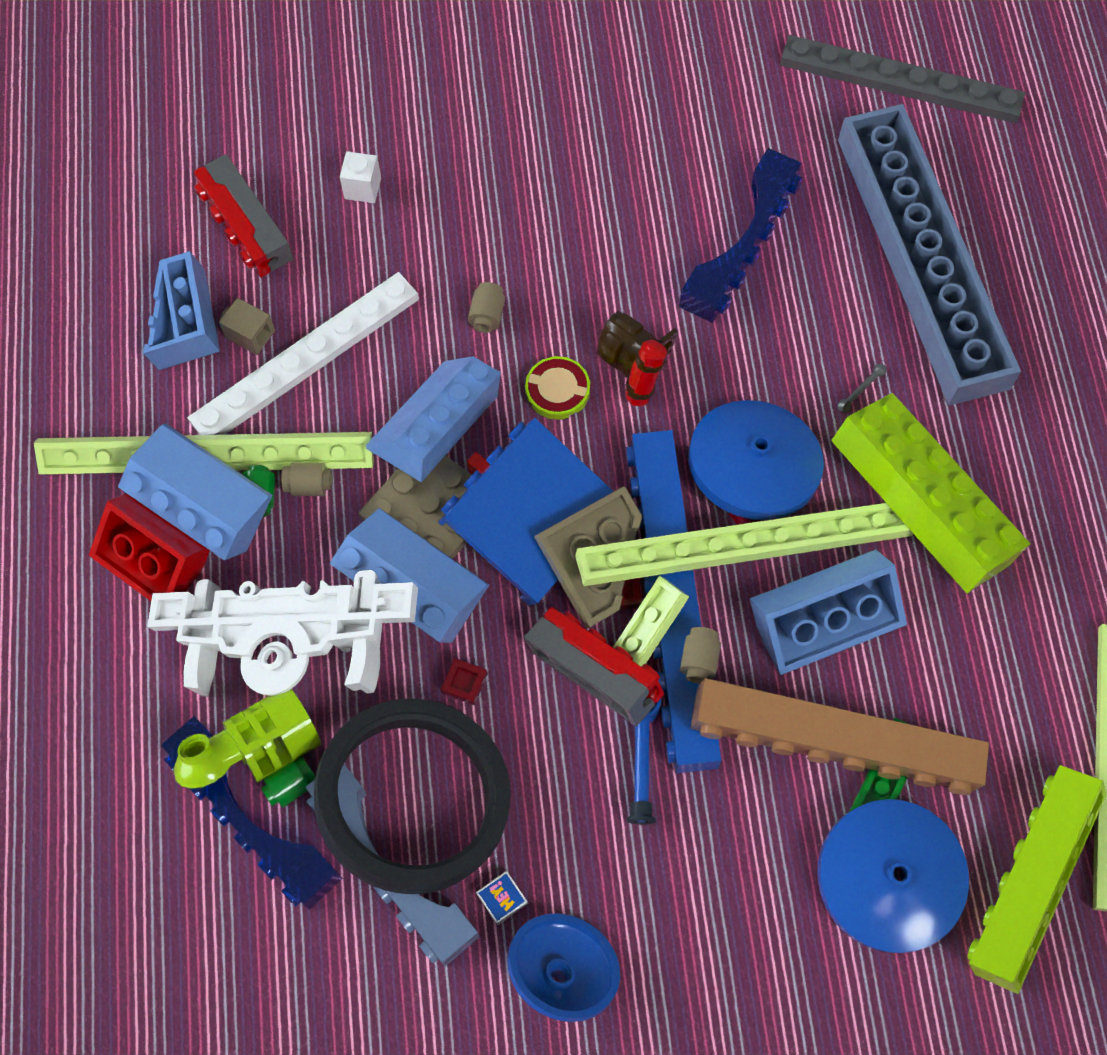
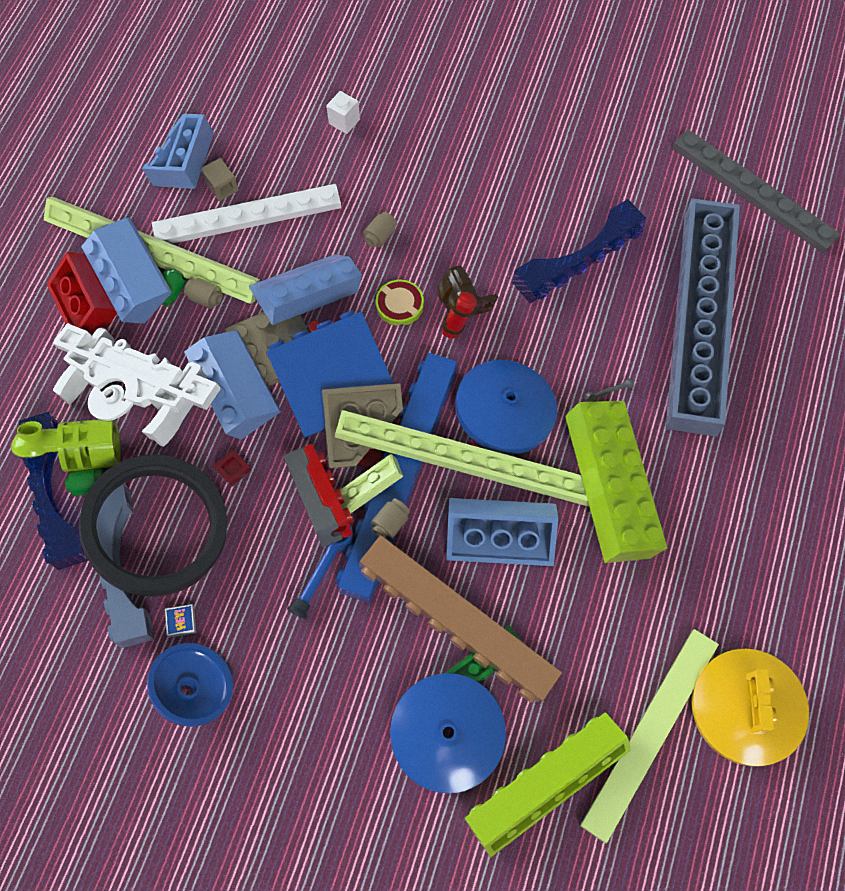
camera: 25 degrees right, 0 degrees up
piece [193,154,293,278] -> none

